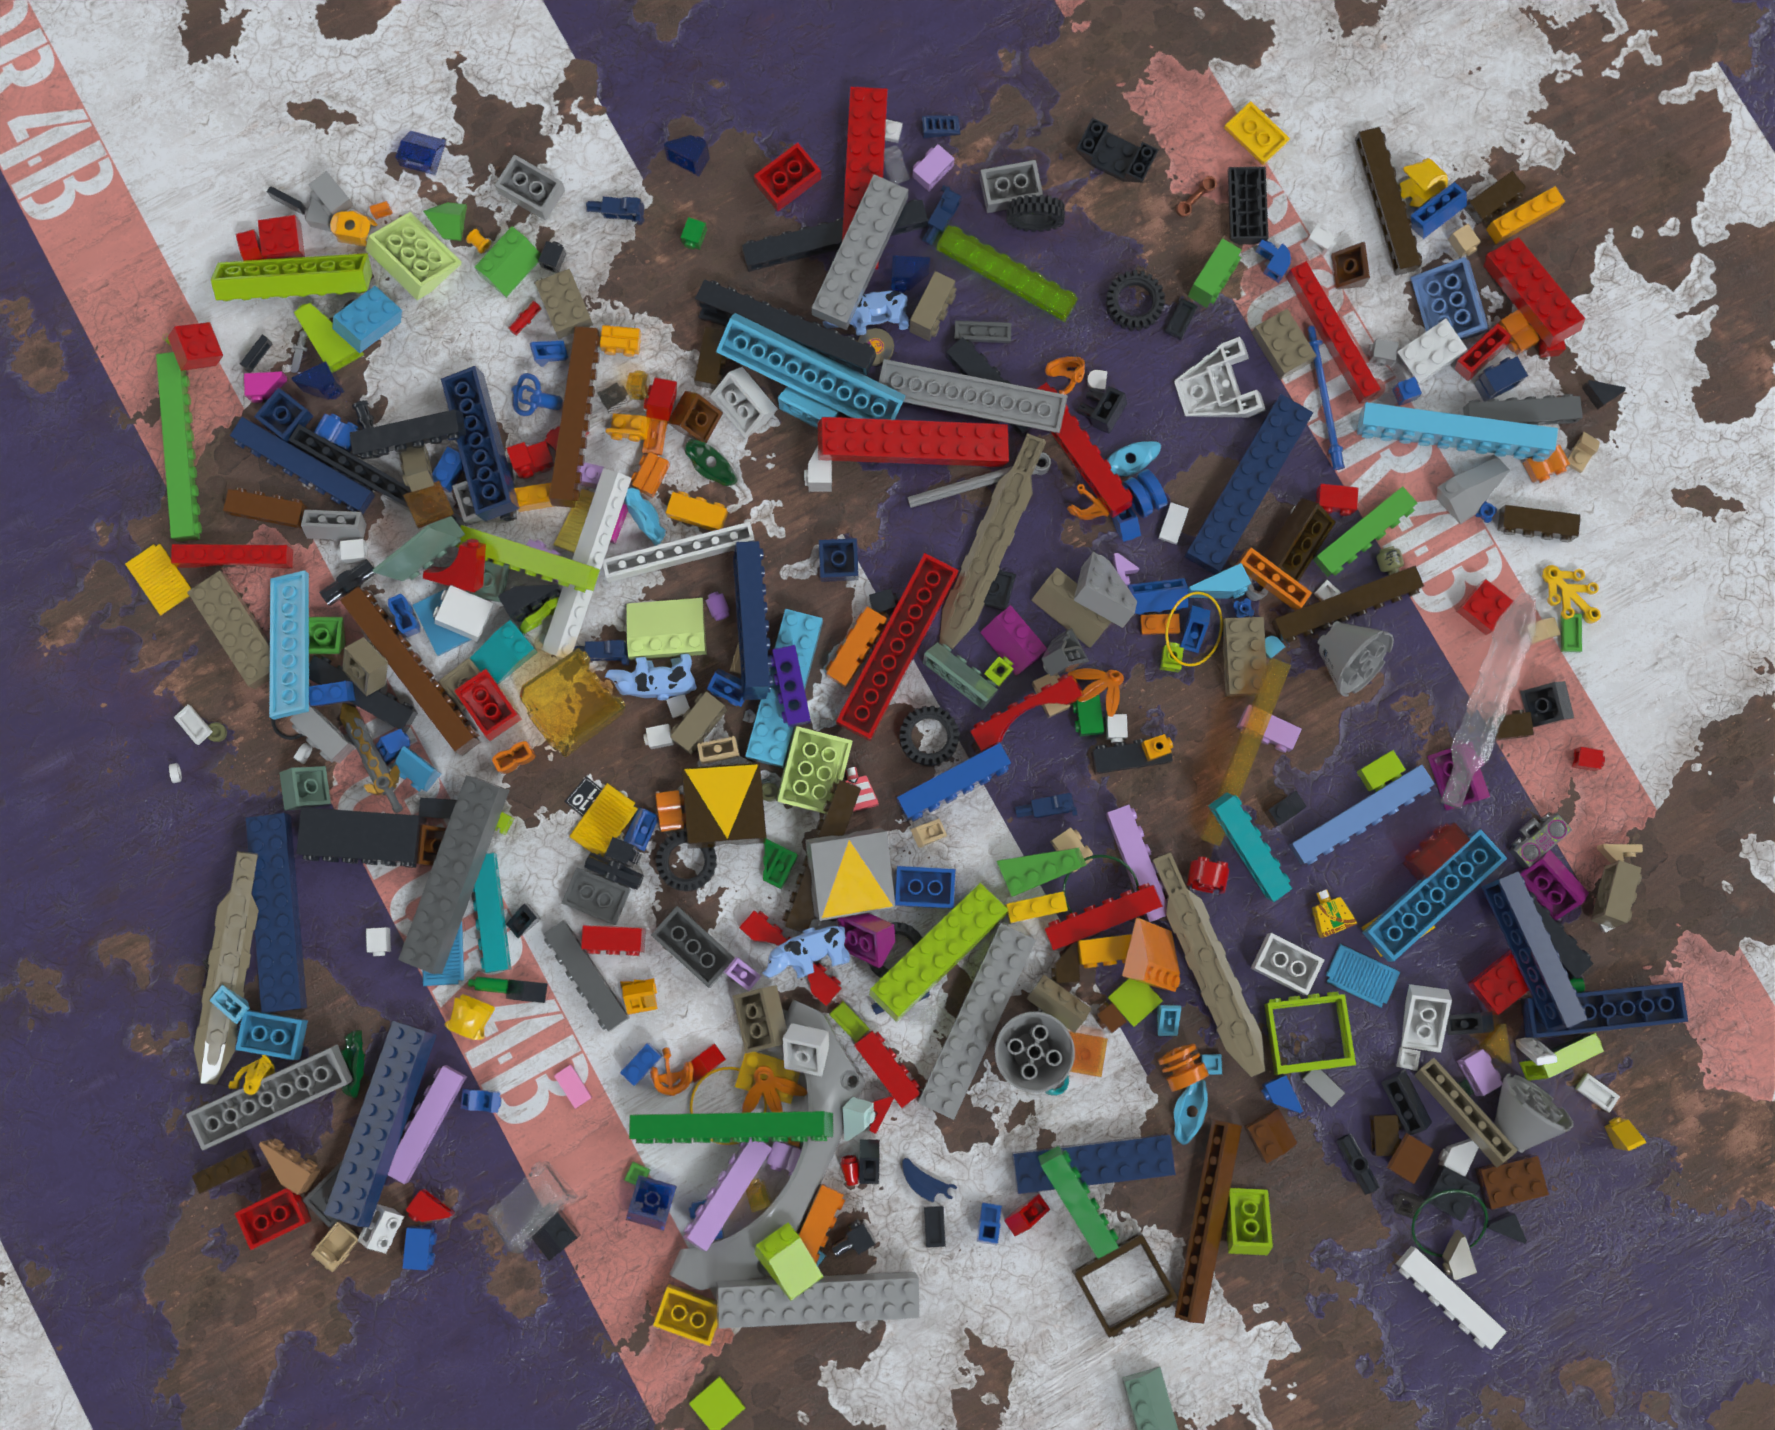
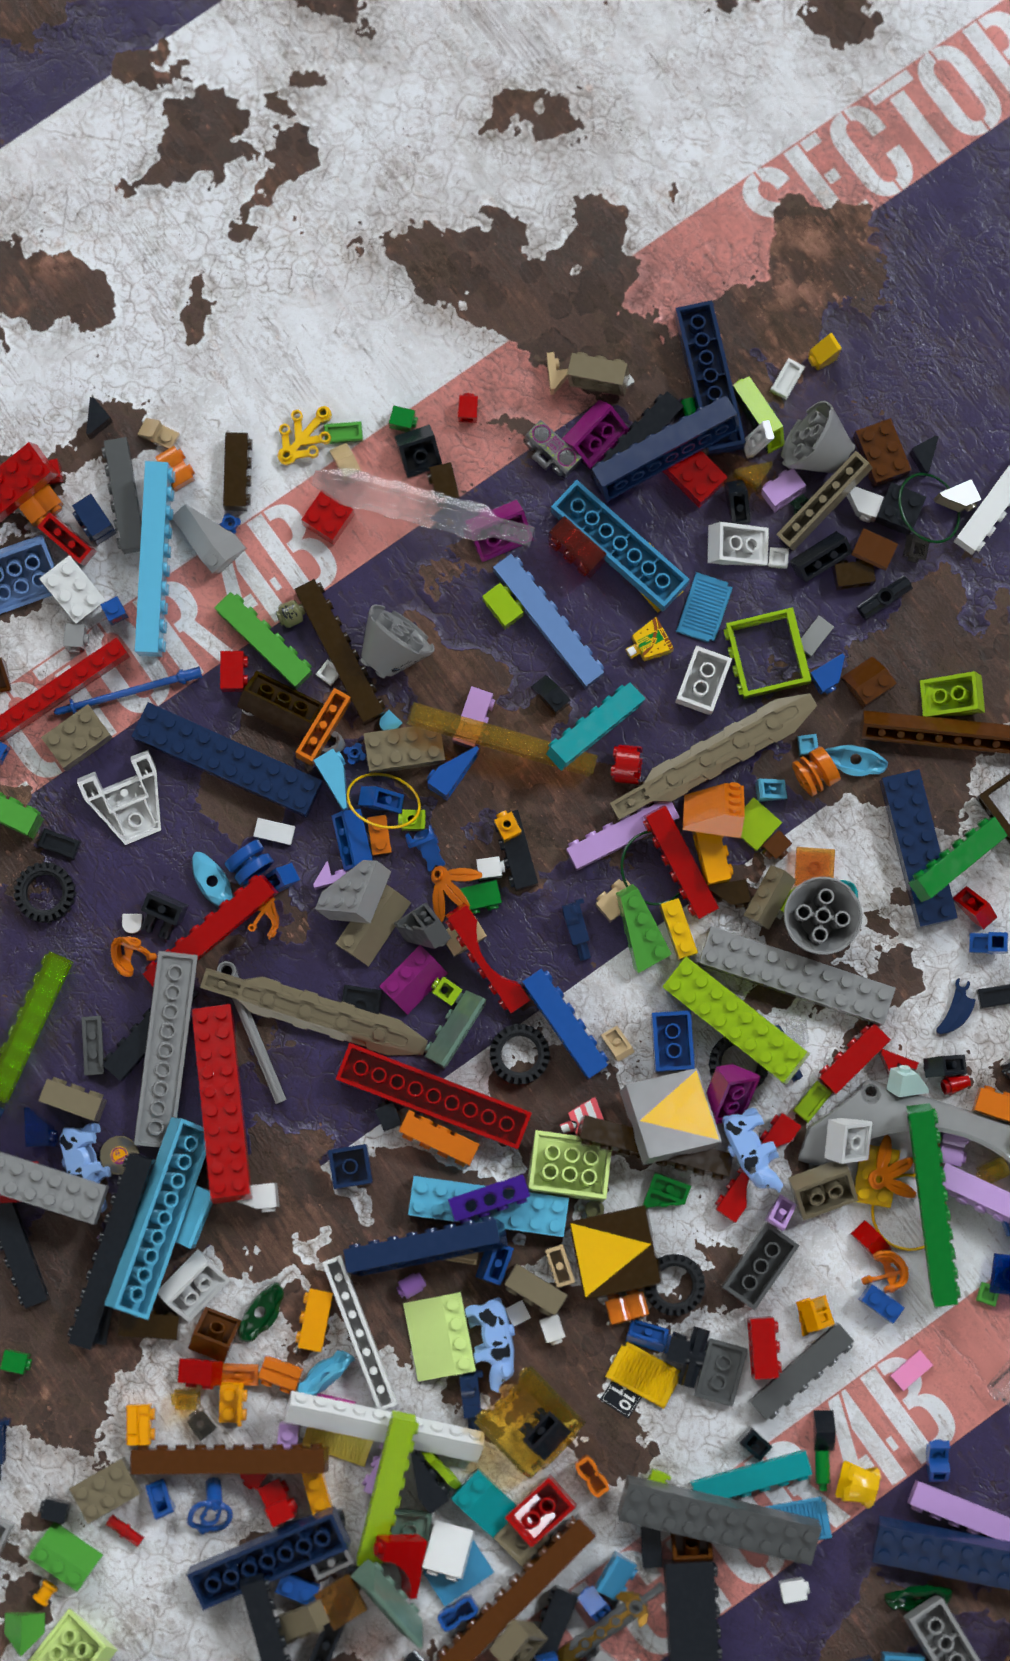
camera: 95 degrees left, 0 degrees up
none -> green brick [389,405,418,432]
none -> blue hair [405,824,445,871]
none -> blue slope [427,746,480,801]
none -> black brick [520,1408,571,1461]

